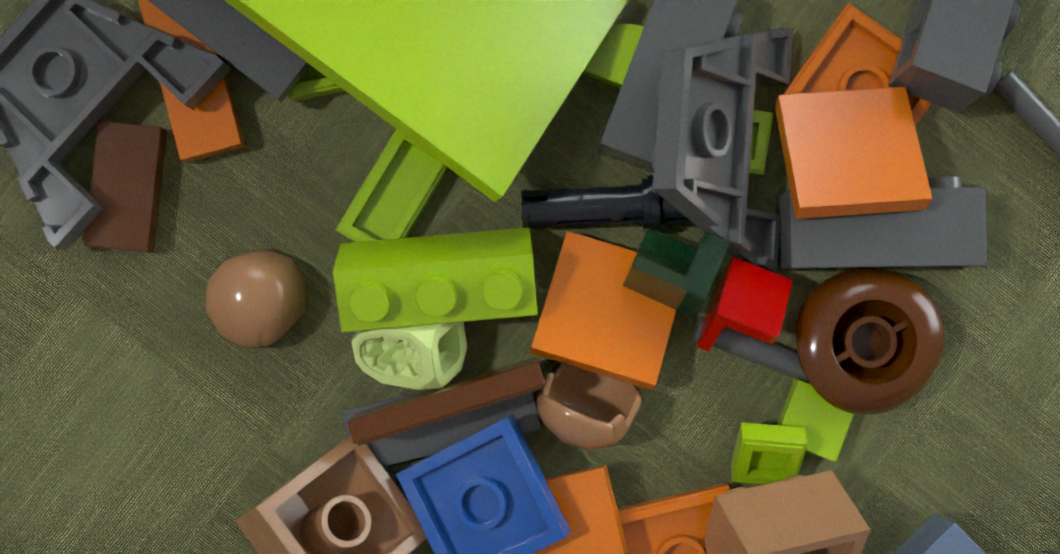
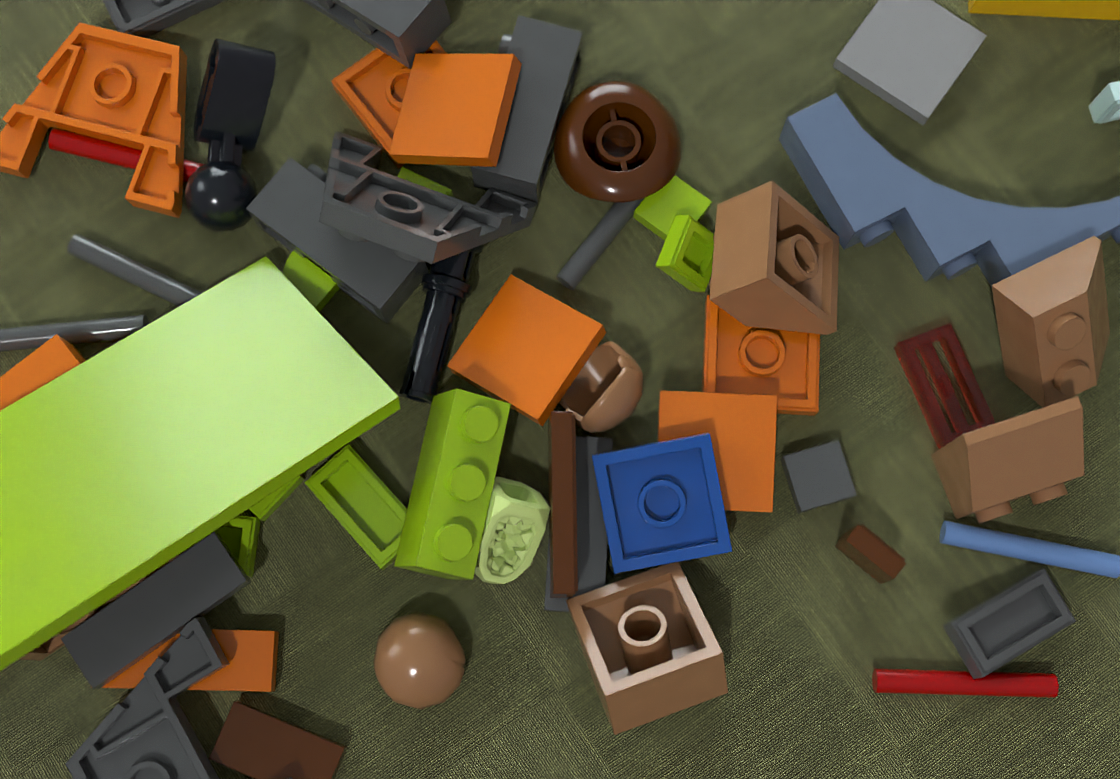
camera: 75 degrees left, 10 degrees down
clear green panel [622,230,730,317] -> none
red panel [696,257,793,352] -> none

